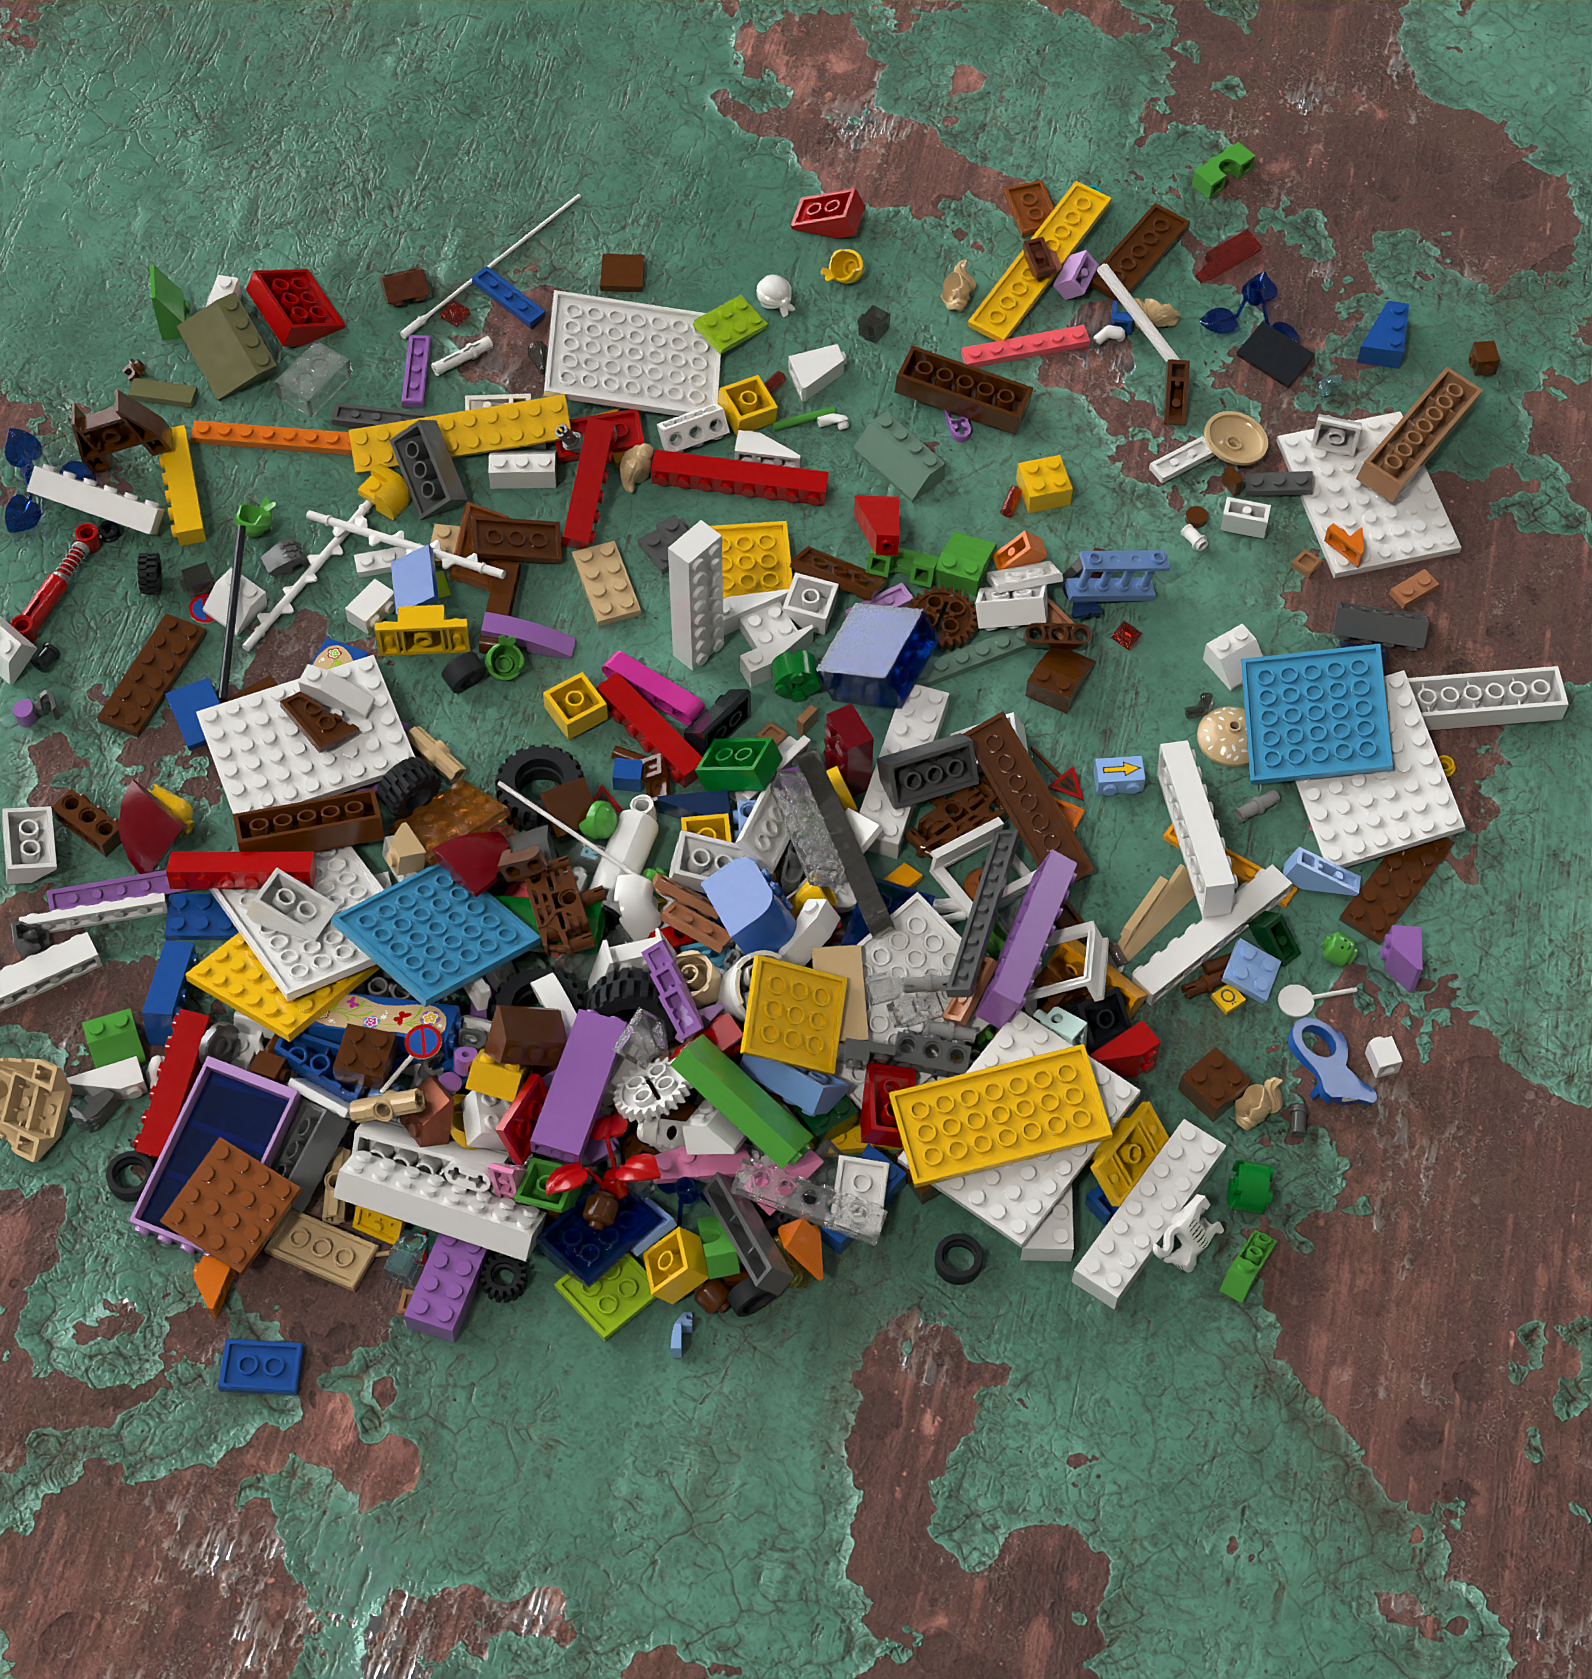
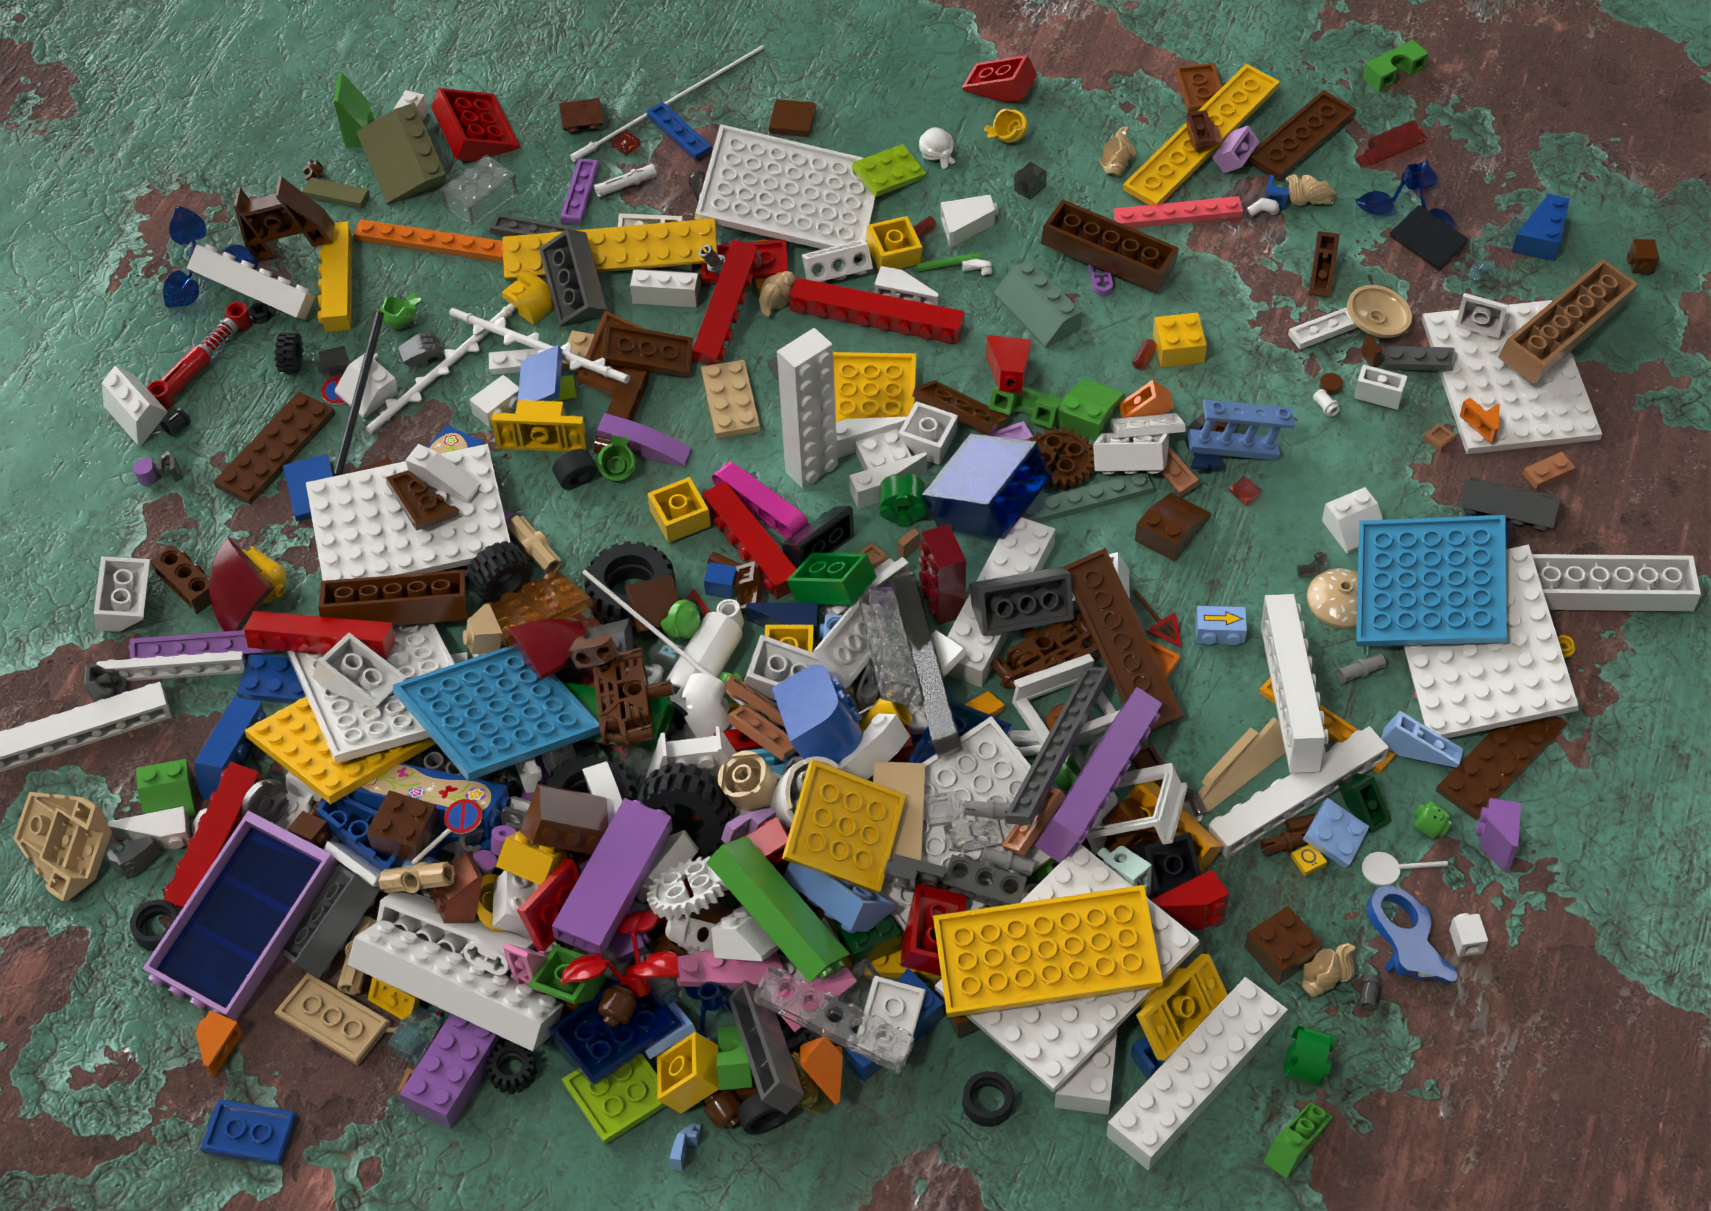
camera: 10 degrees right, 5 degrees down
dark orange plate [160,1137,303,1275] -> none
clear slope [612,1007,669,1070] -> none
medium lavender slope [641,940,704,1040] -> none
yellow beam [826,766,859,813] -> none
reddish brown beam [1023,623,1091,649] -> none
white axle [1097,263,1180,363] -> none
white animal [1153,1194,1224,1273] -> none

